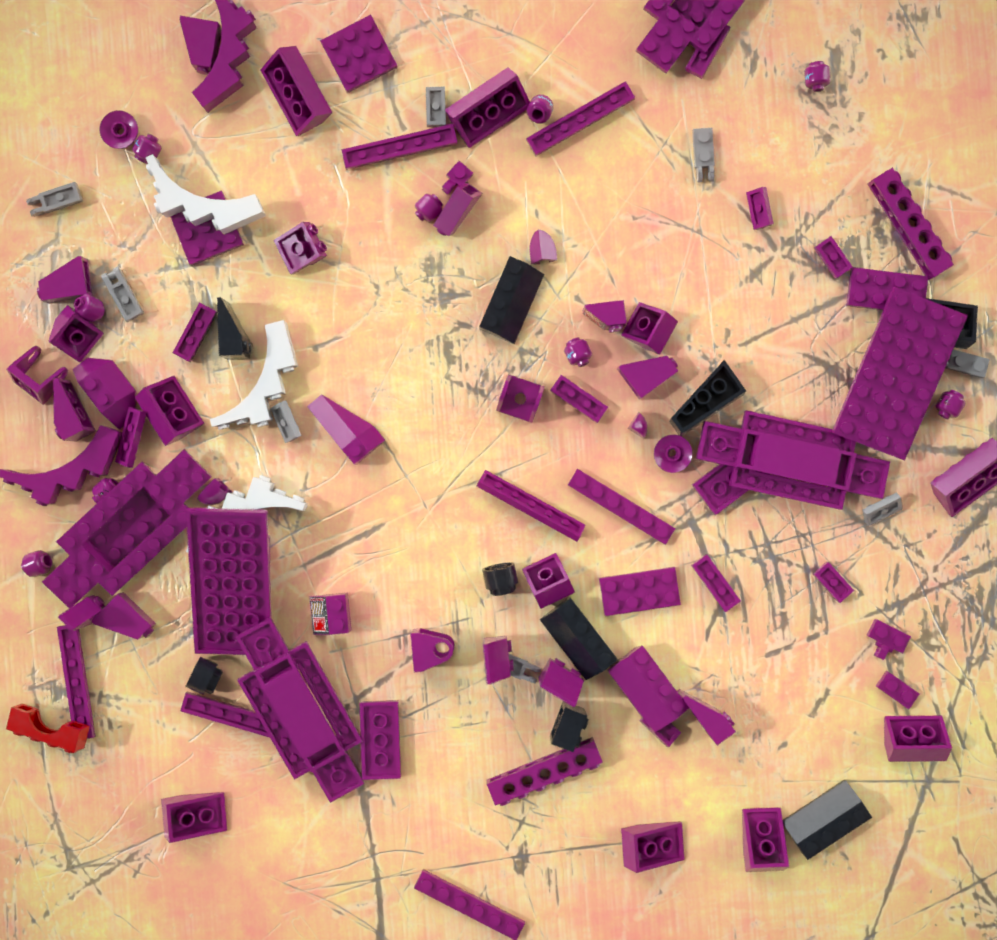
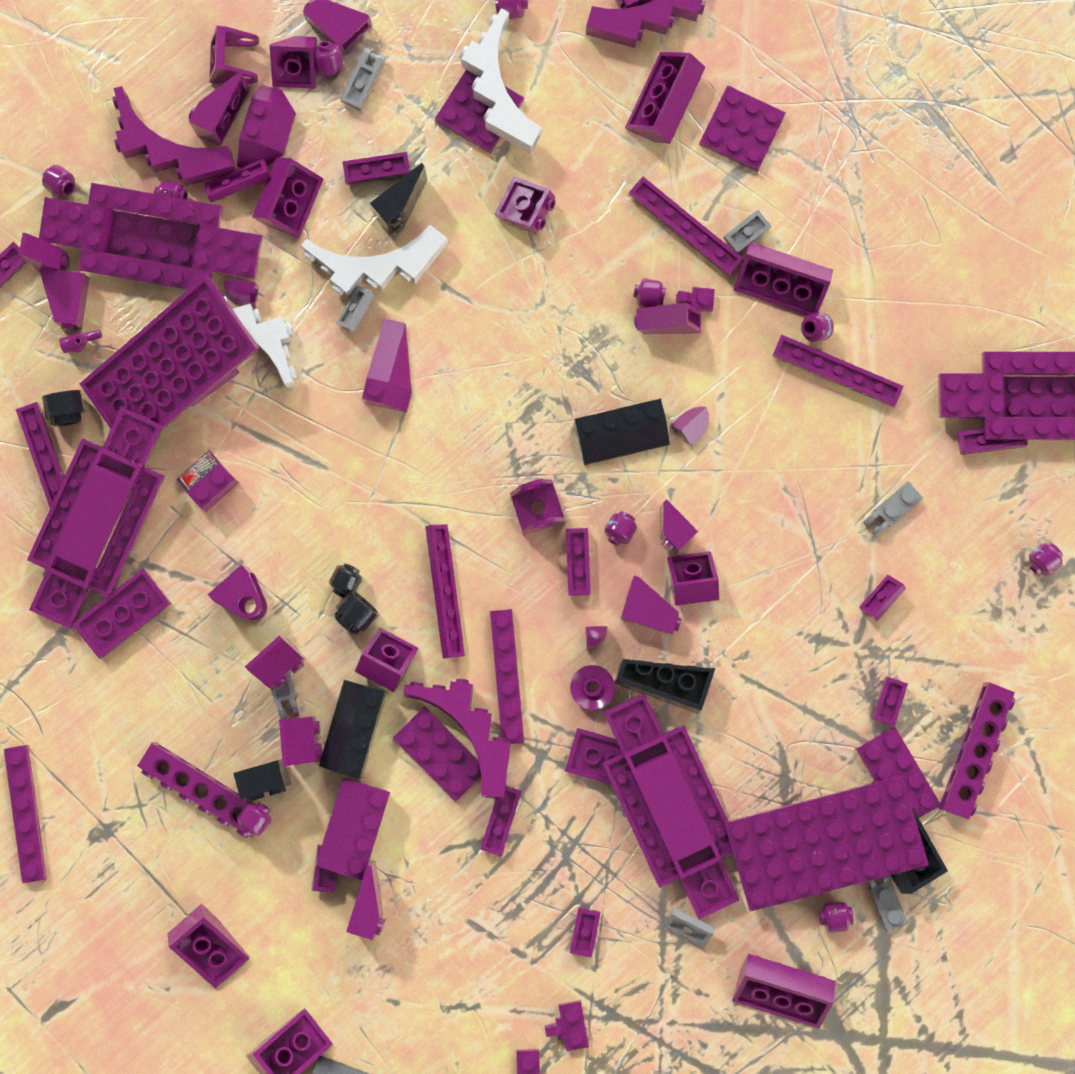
camera: 50 degrees right, 5 degrees down
none -> magenta piece [59,329,103,353]
none -> magenta head [237,802,271,837]
none -> black head [329,563,362,597]
none -> magenta arch [403,679,511,800]

